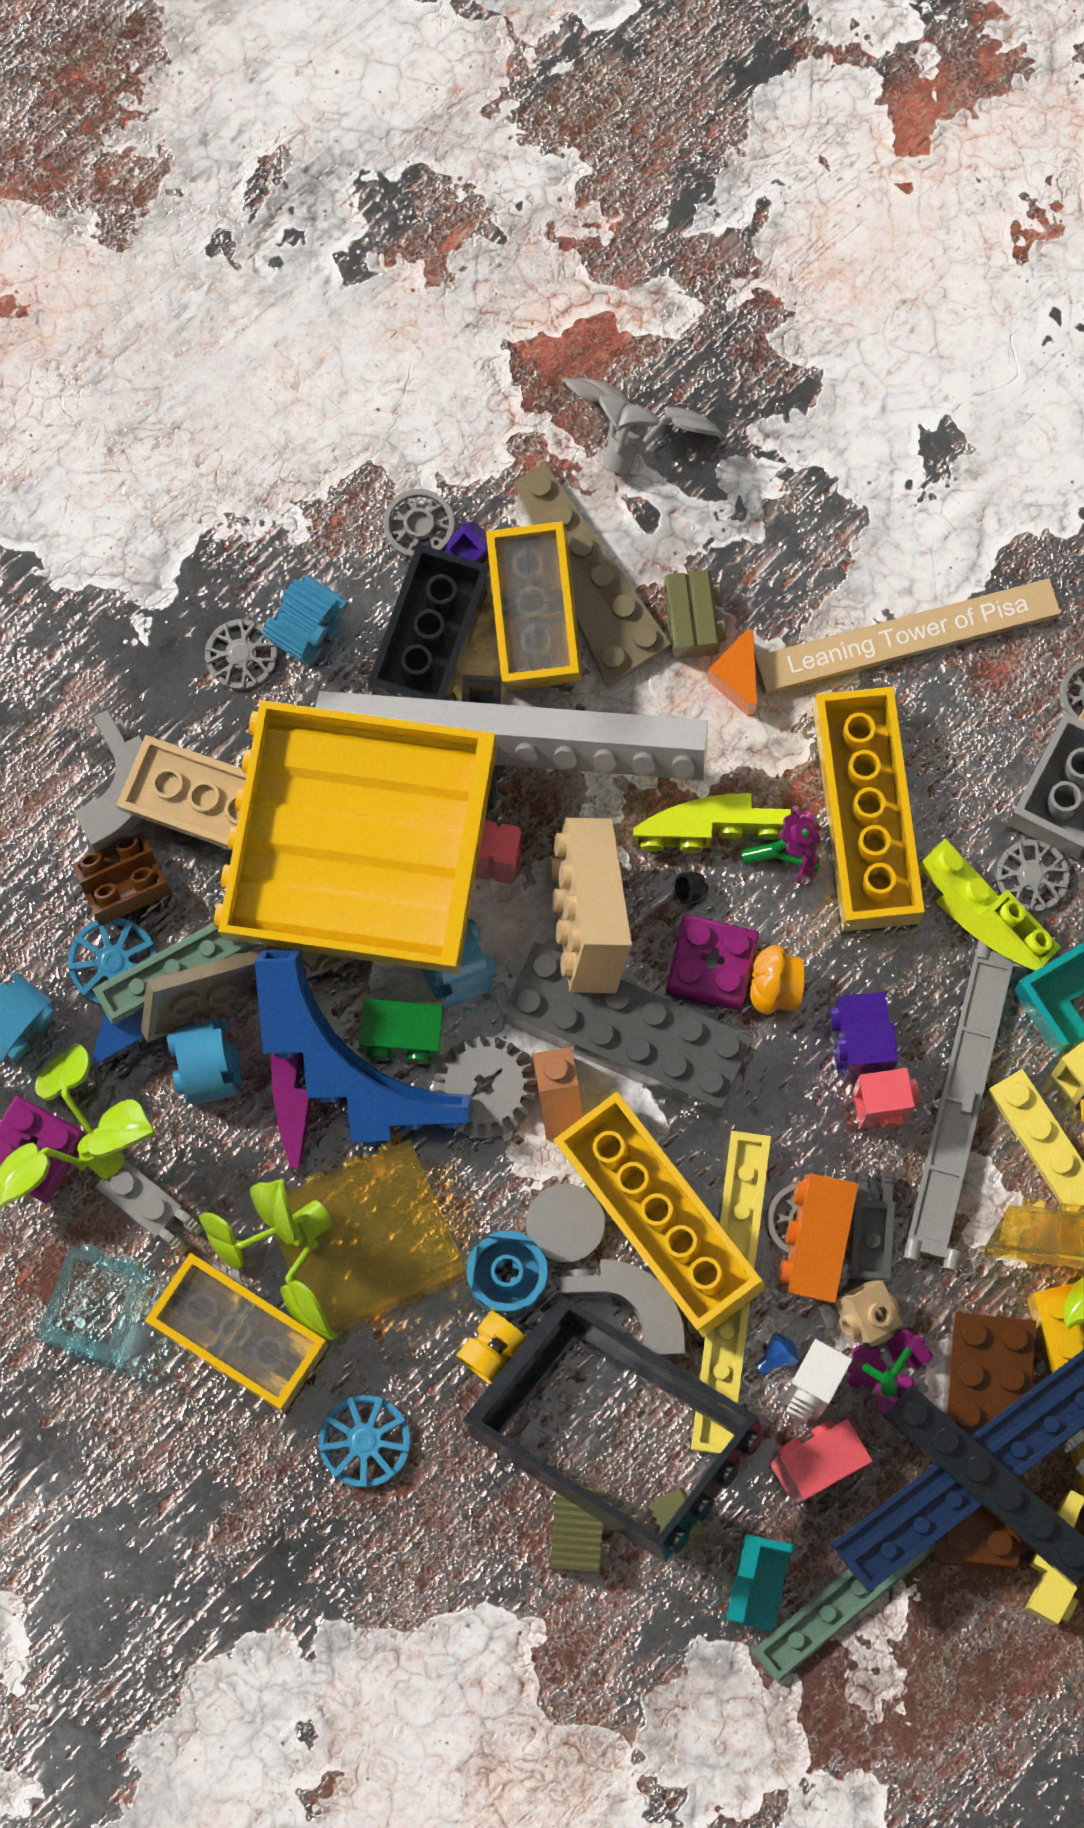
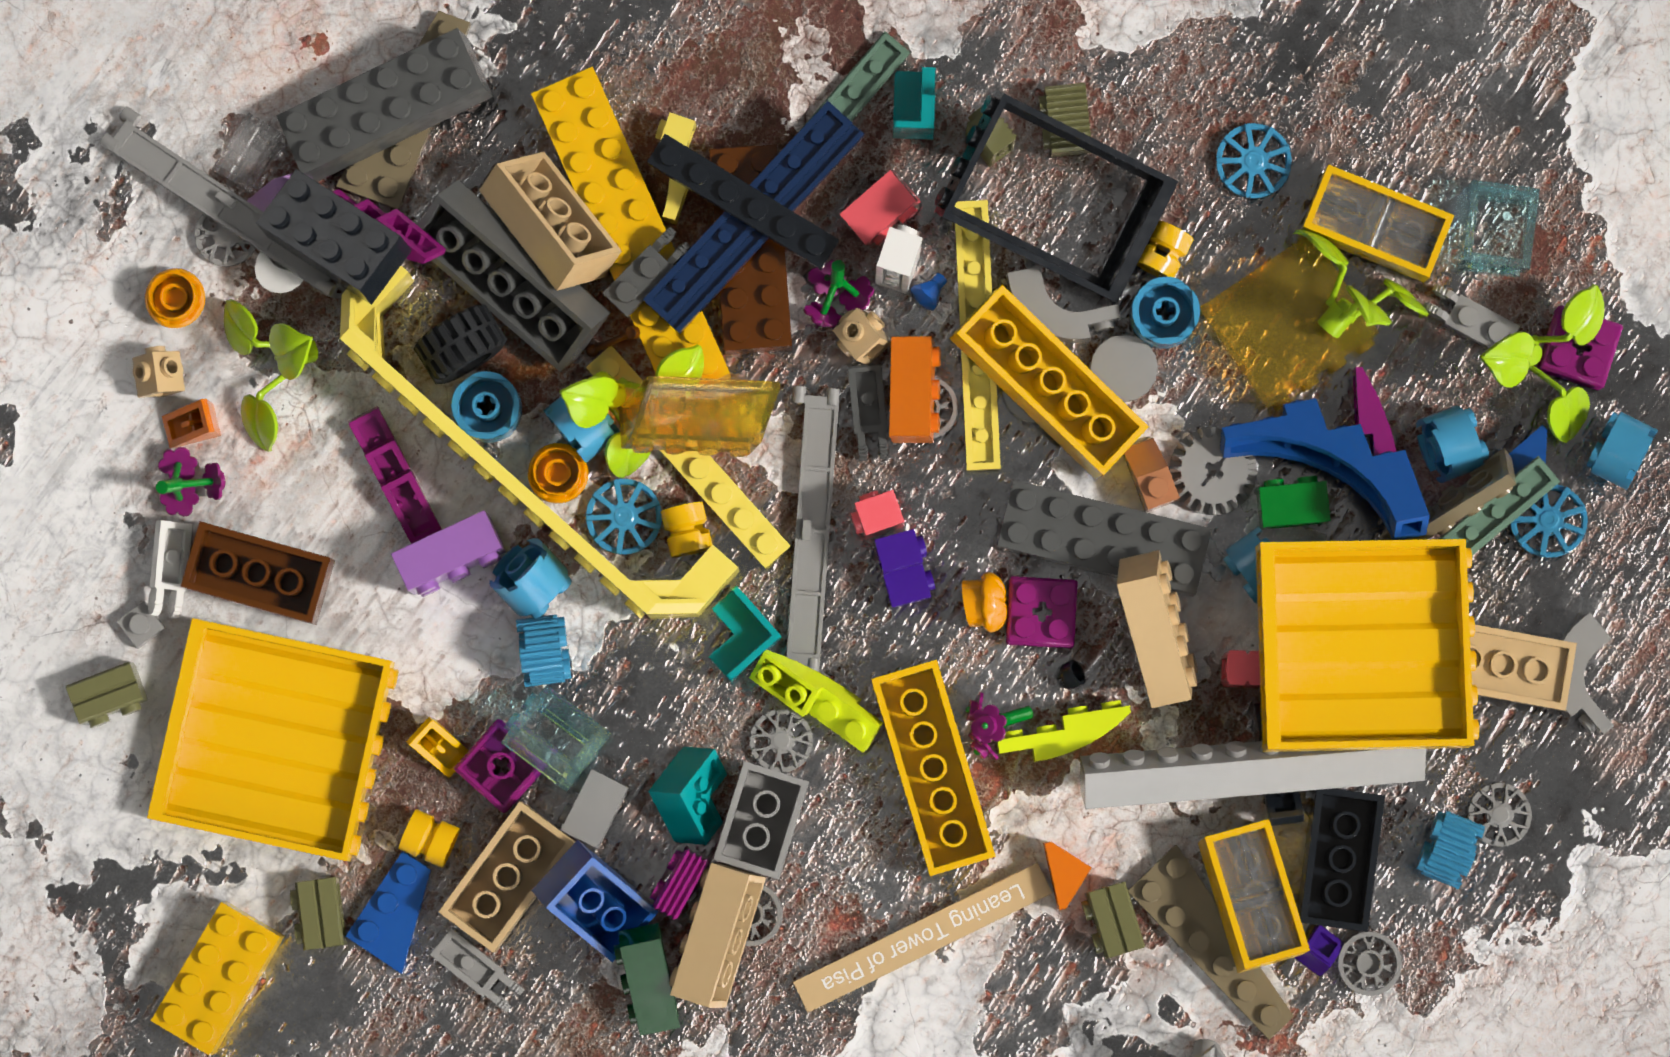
camera: 170 degrees right, 10 degrees up
reddish brown slope [71,832,172,926] -> none

